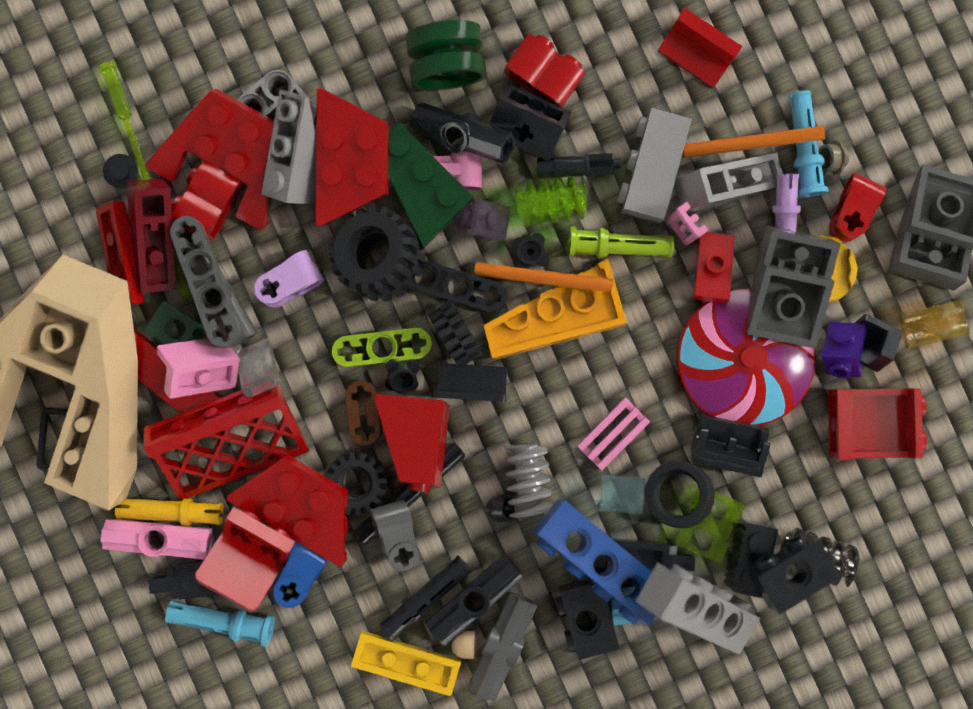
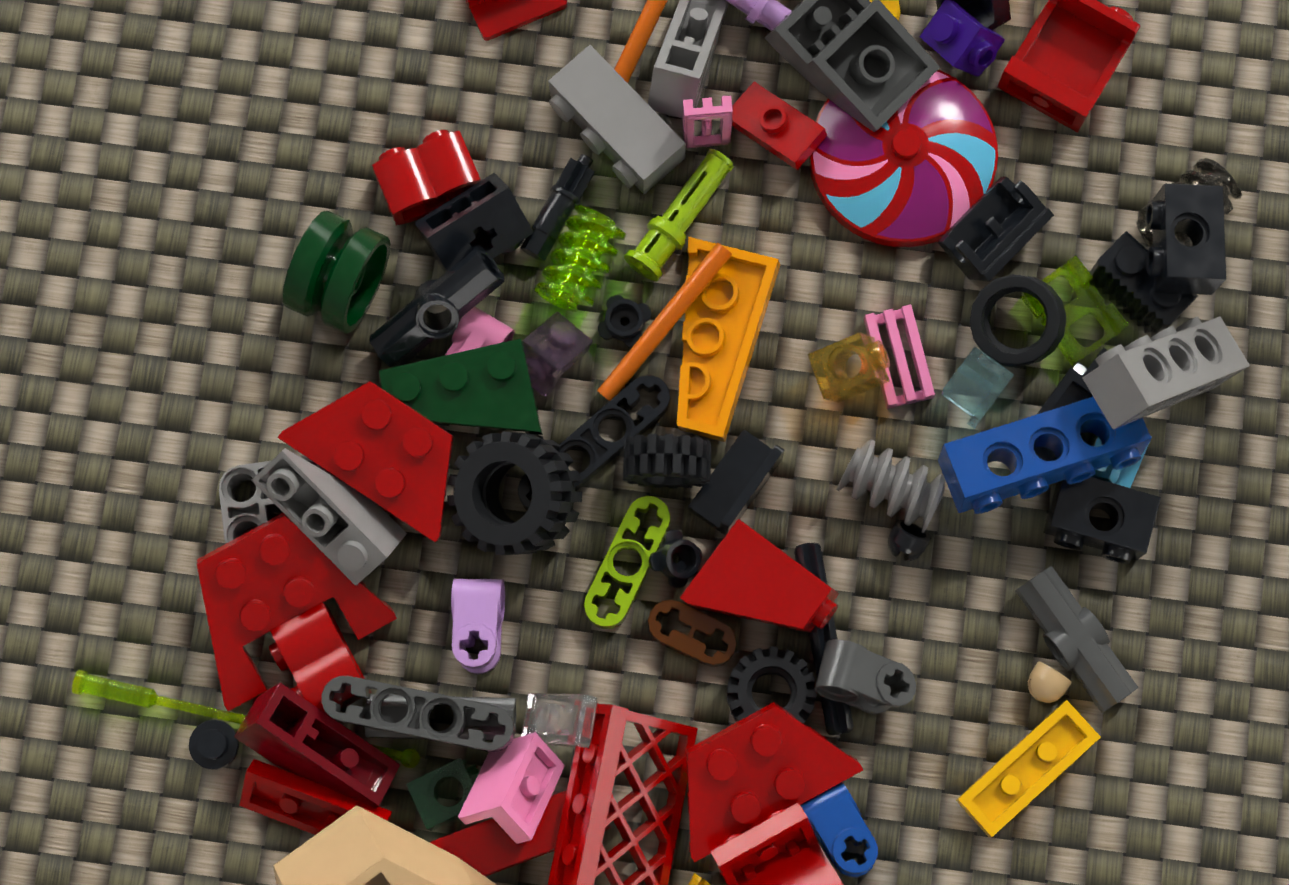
camera: 50 degrees left, 10 degrees down
black pin [379,555,472,641] -> none
black piece [425,554,524,646] -> none
none -> clear yellow brick [808,332,890,403]

